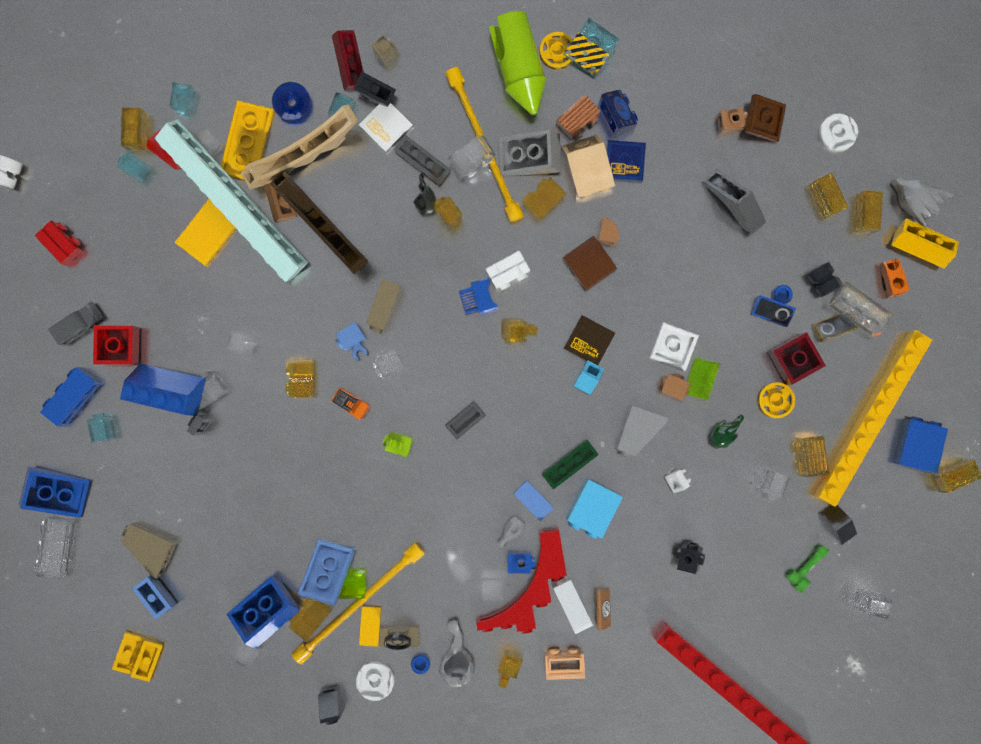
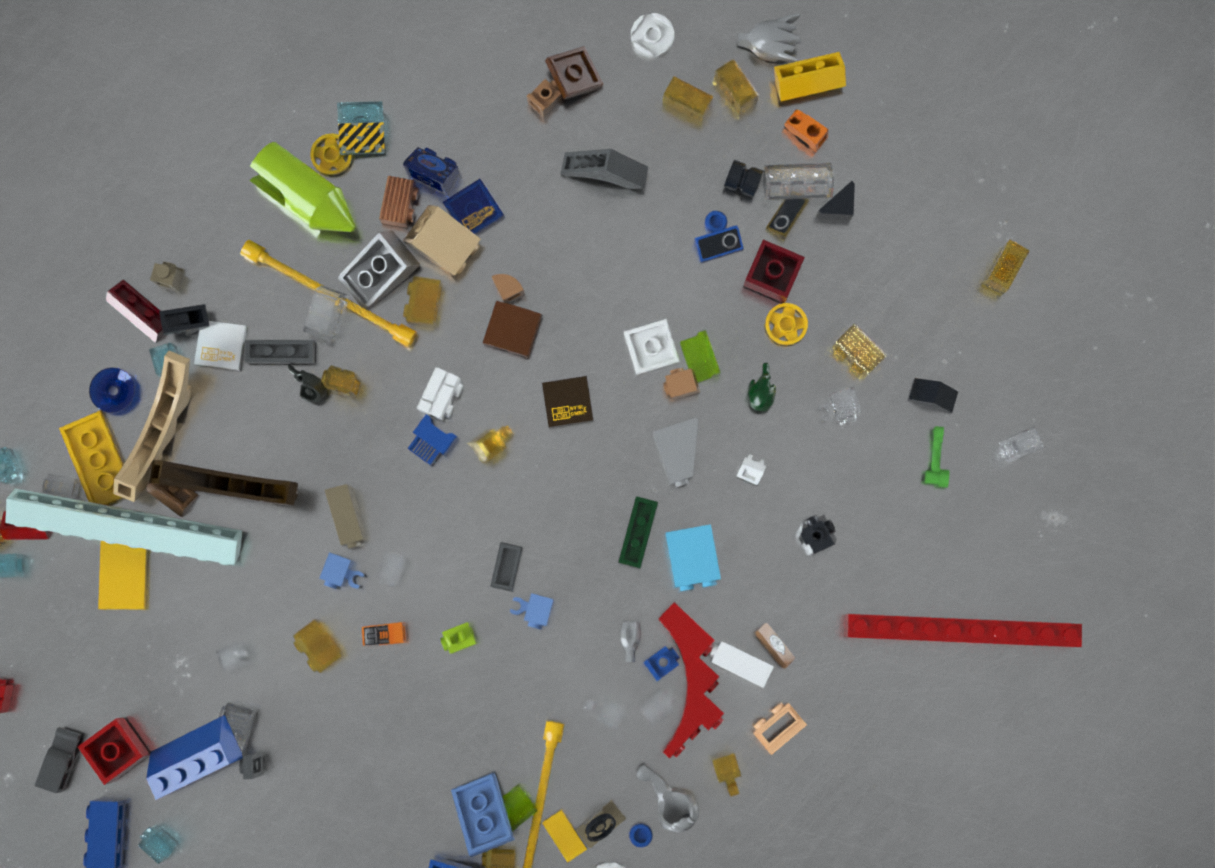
camera: 30 degrees left, 5 degrees down
medium blue tile [513,481,554,521] -> none
medium azure brick [574,360,604,395] -> none
yellow brick [813,330,932,507] -> none
blue brick [893,416,948,474] -> none
none -> medium blue brick [510,593,554,630]
none -> black slope [816,181,855,220]

